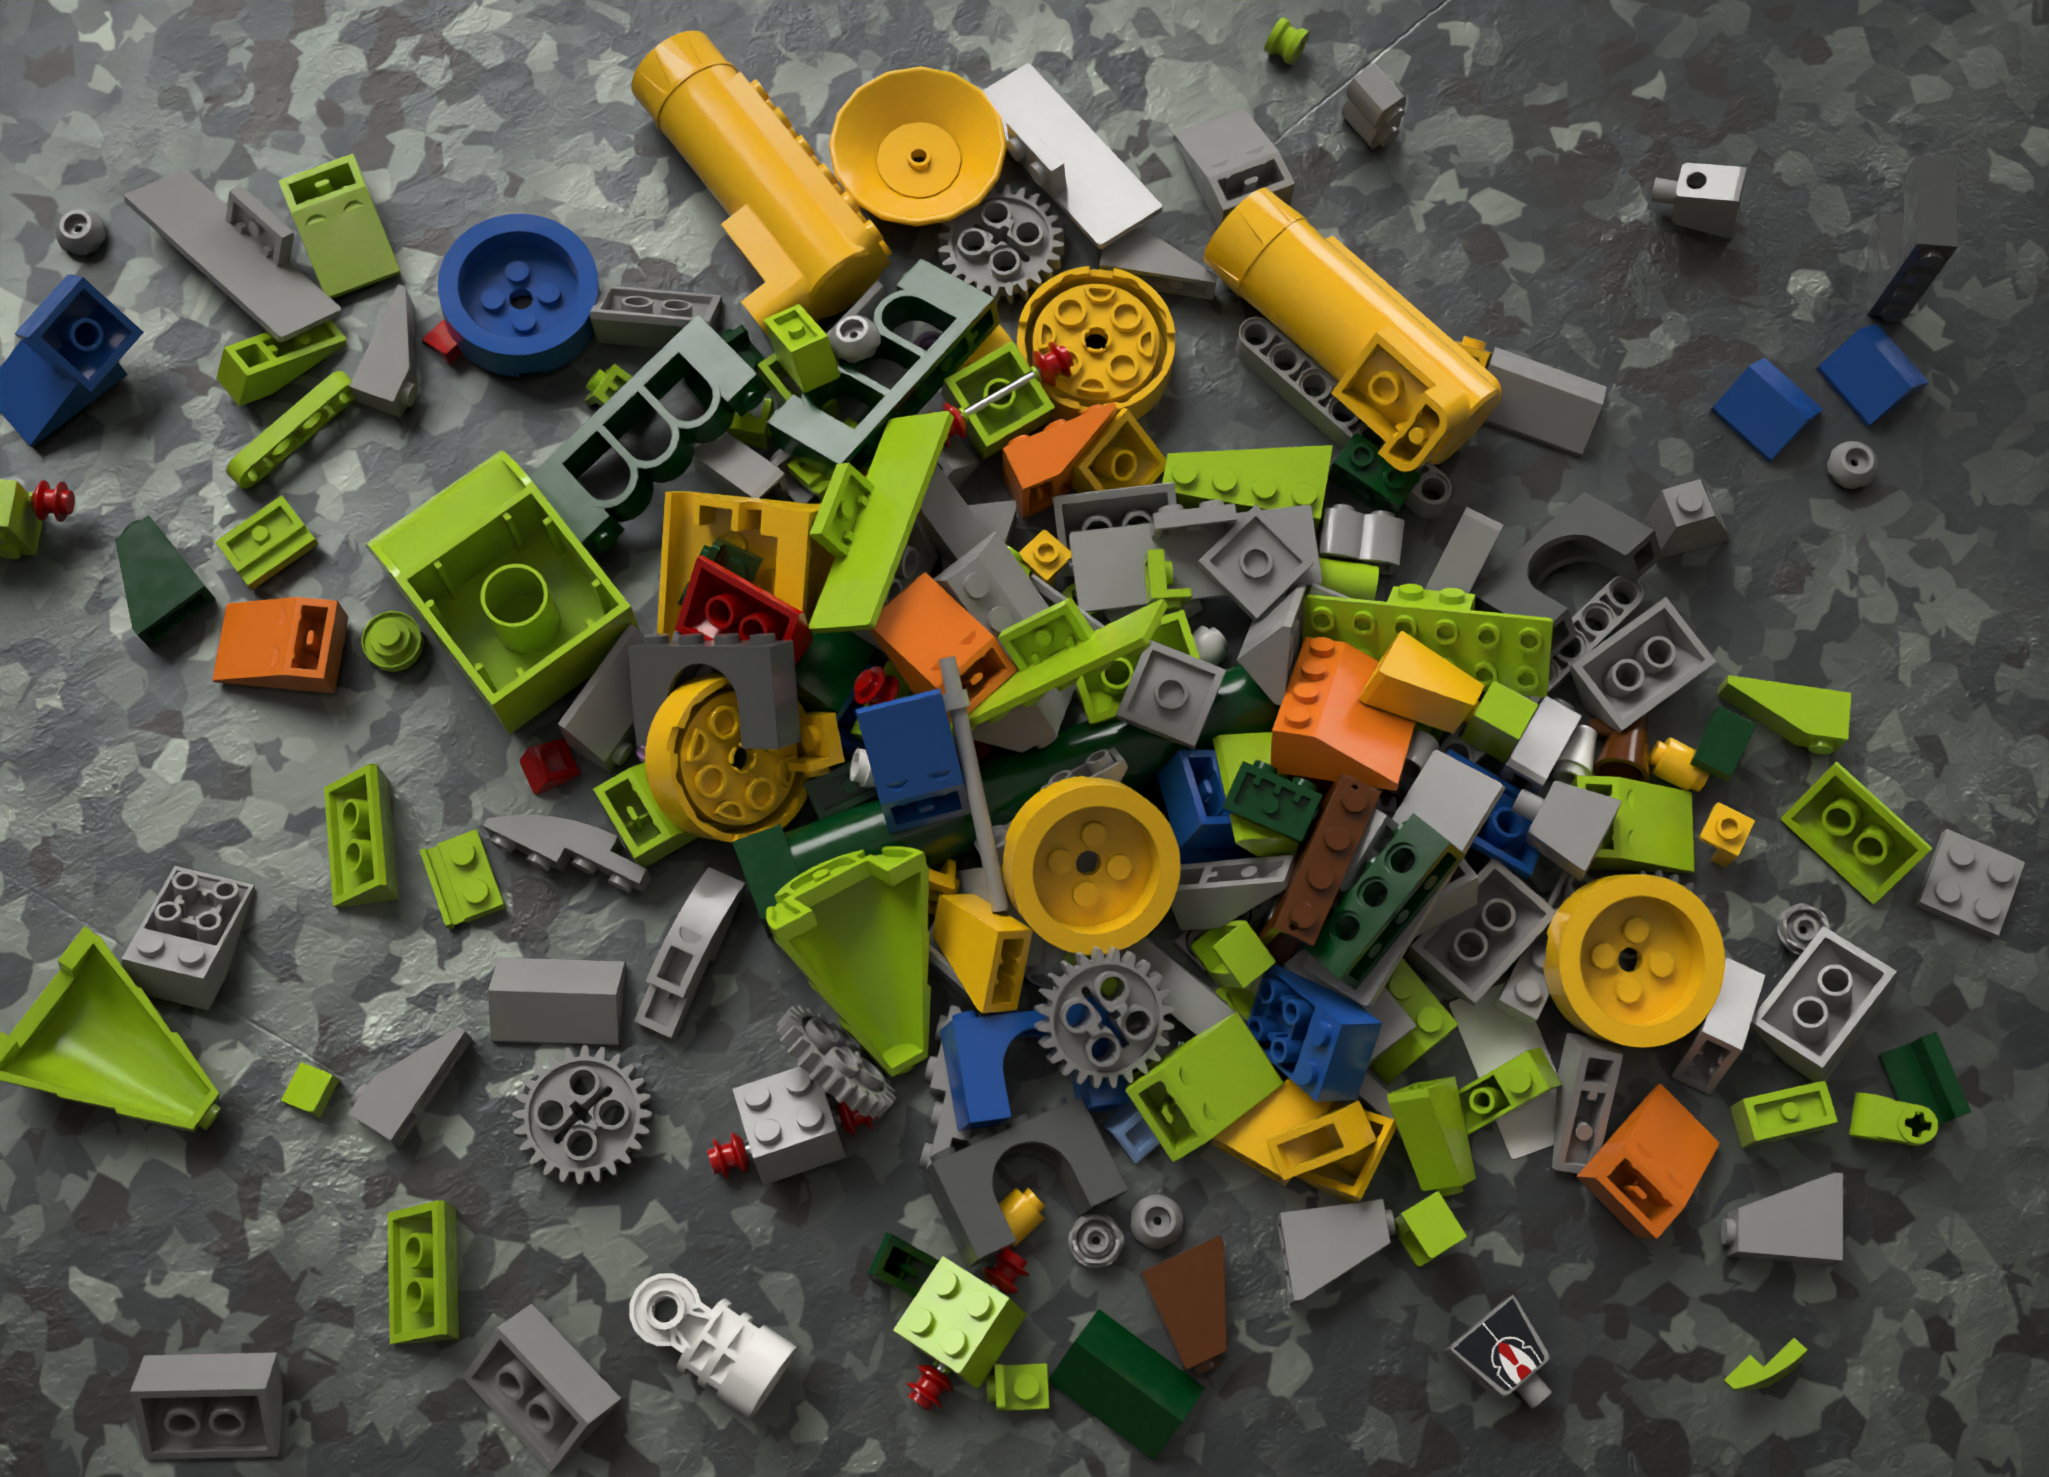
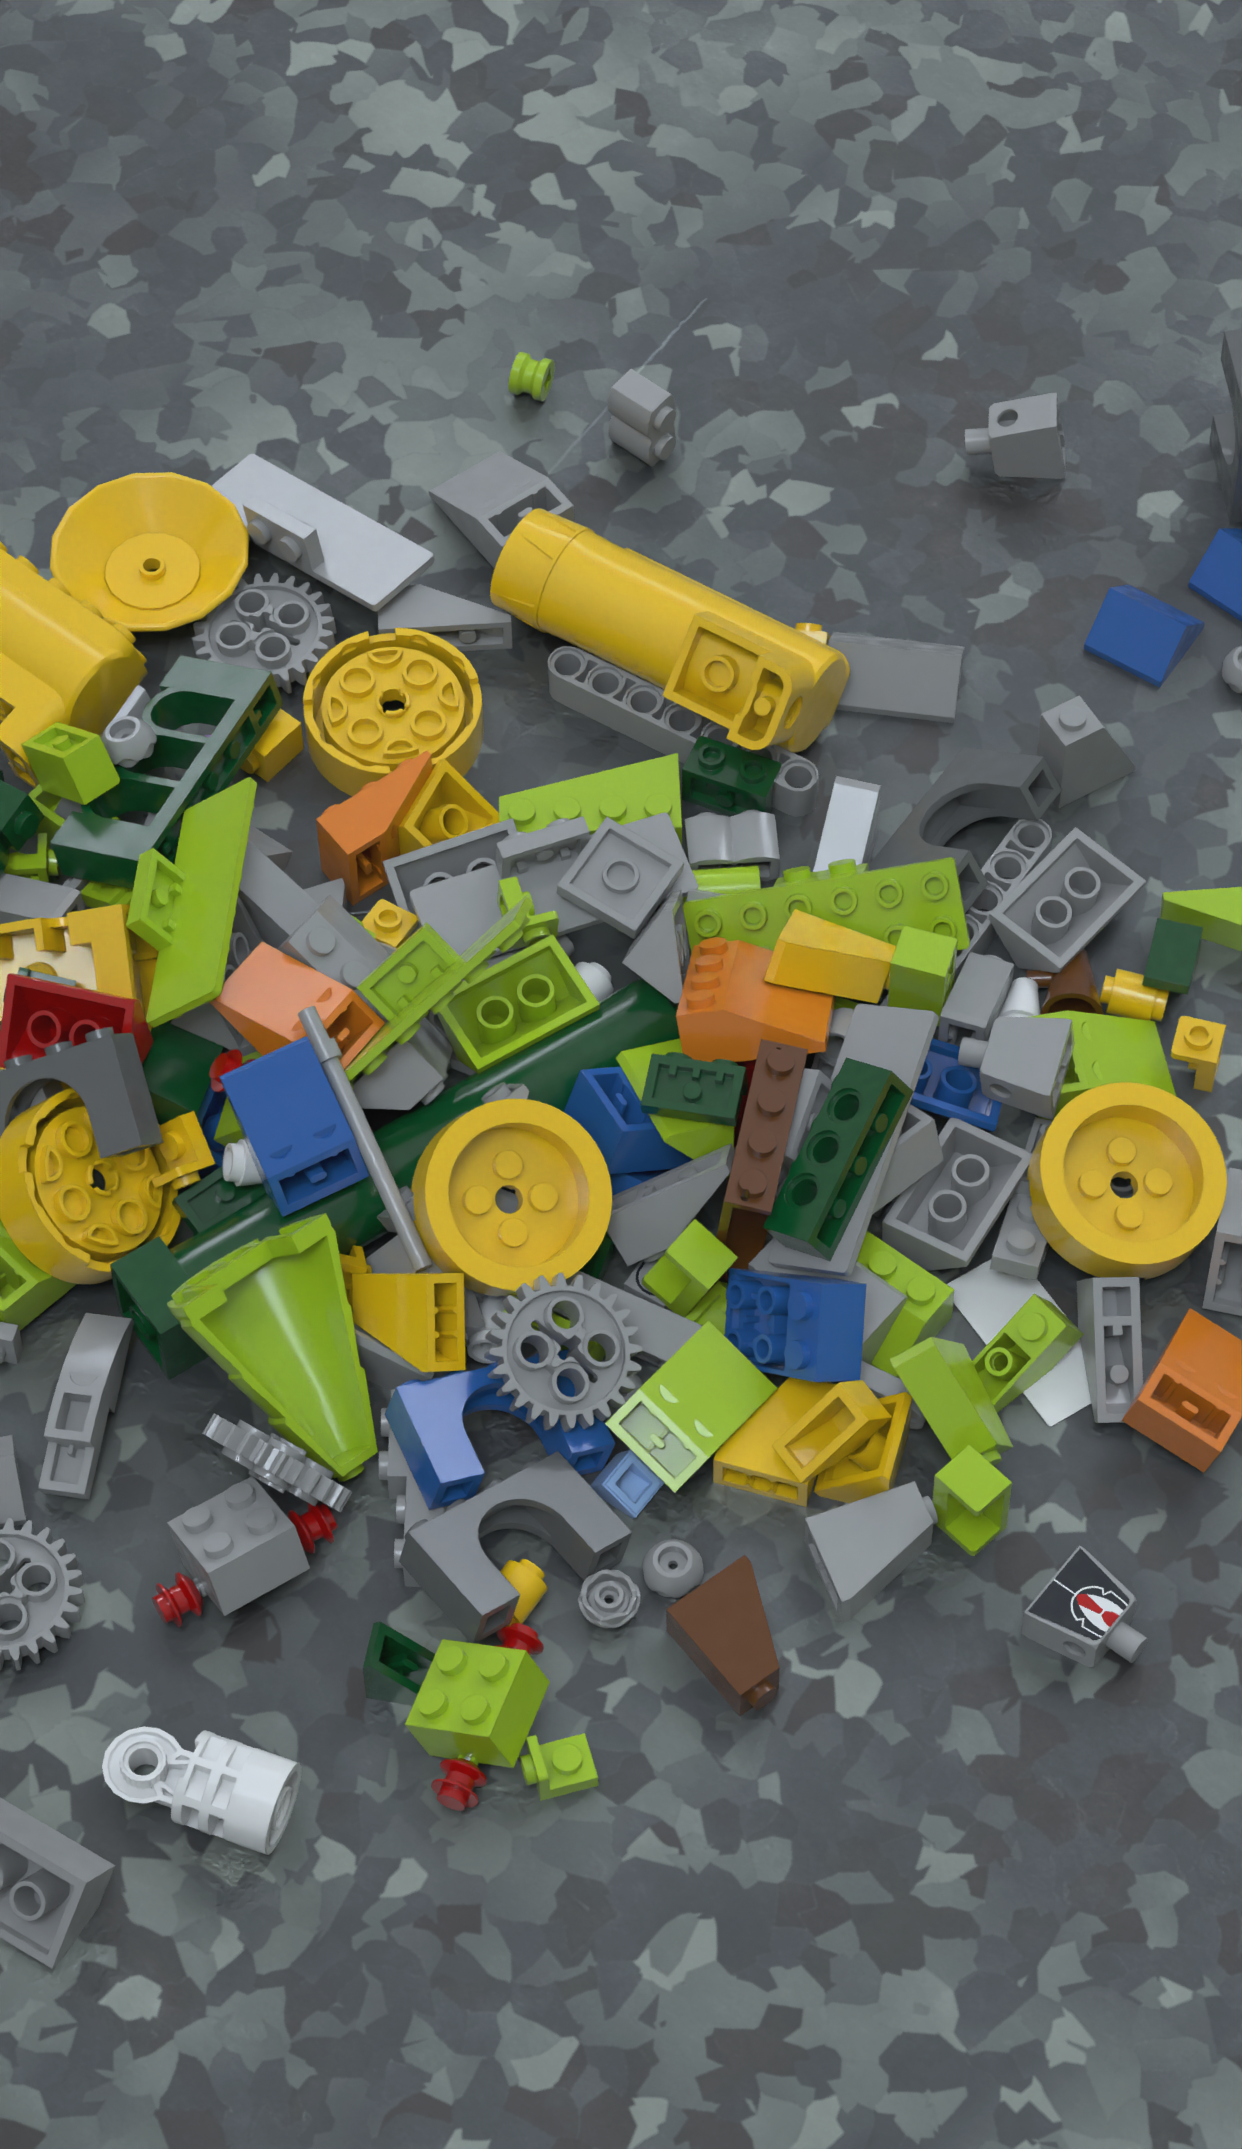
camera: 10 degrees left, 15 degrees down
lime brick [928,340,1074,460] -> none
dark green slope [1048,1309,1205,1461] -> none
light grey plate [1116,640,1226,750] -> none

